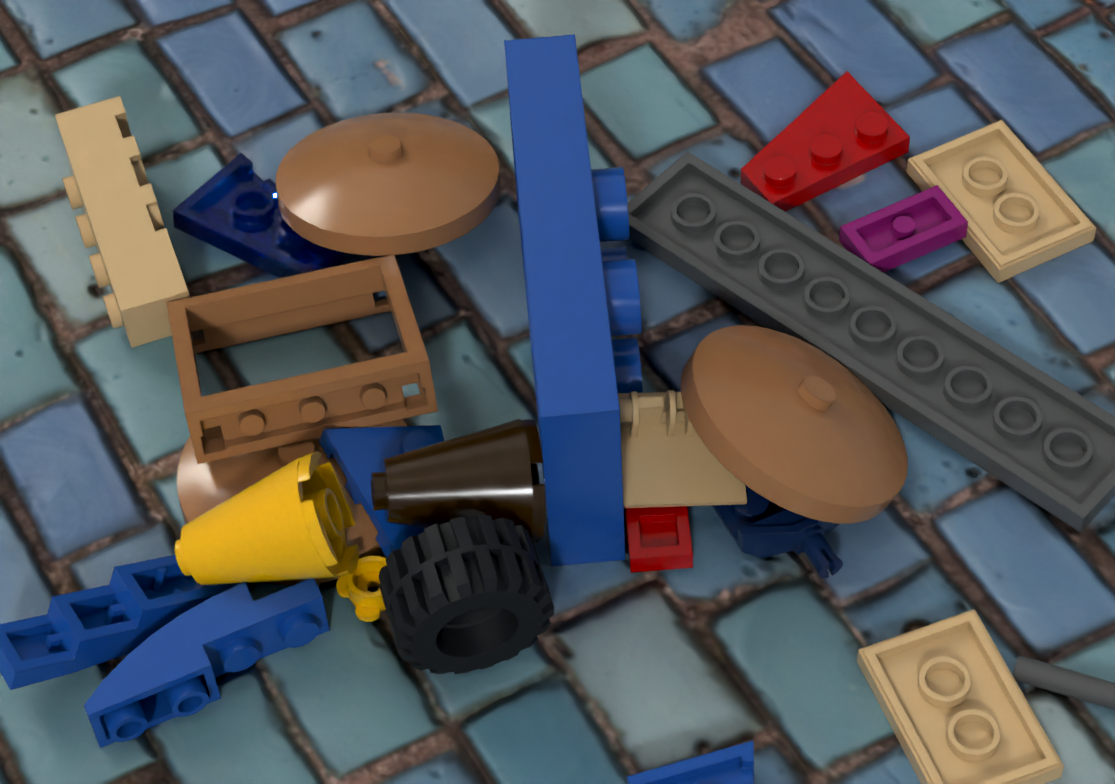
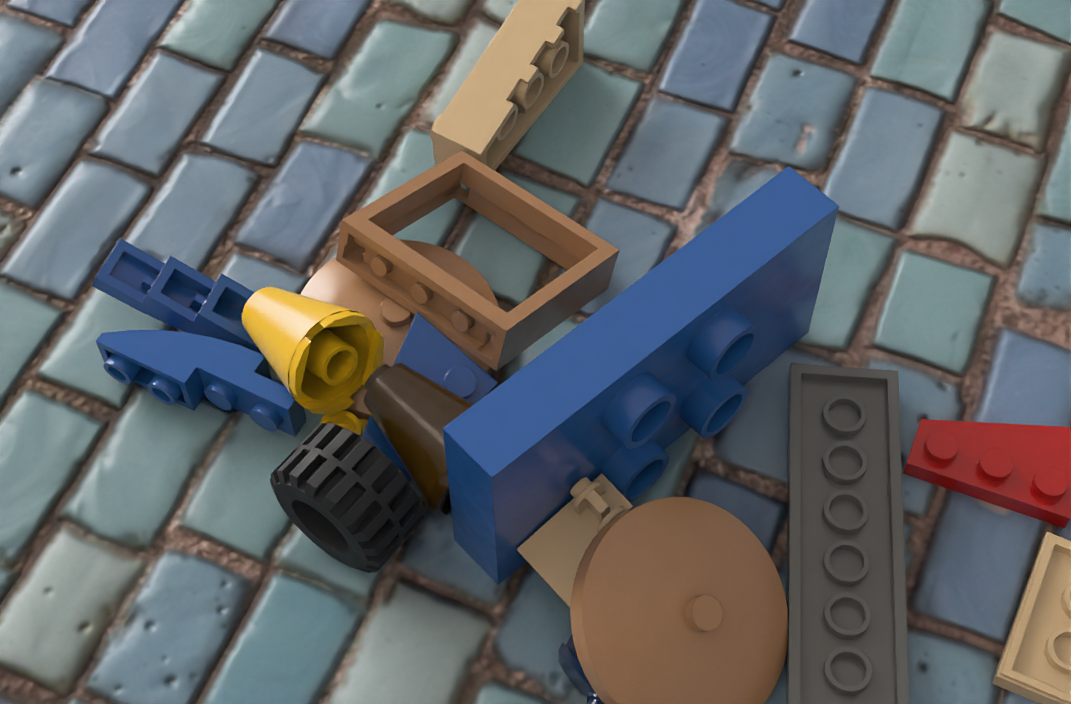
camera: 50 degrees right, 5 degrees up
clear blue wing [173,153,343,278] -> none
medium nougat dish [275,112,500,256] -> none
red plate [625,506,693,573] -> none
magenta plate [839,185,968,273] -> none

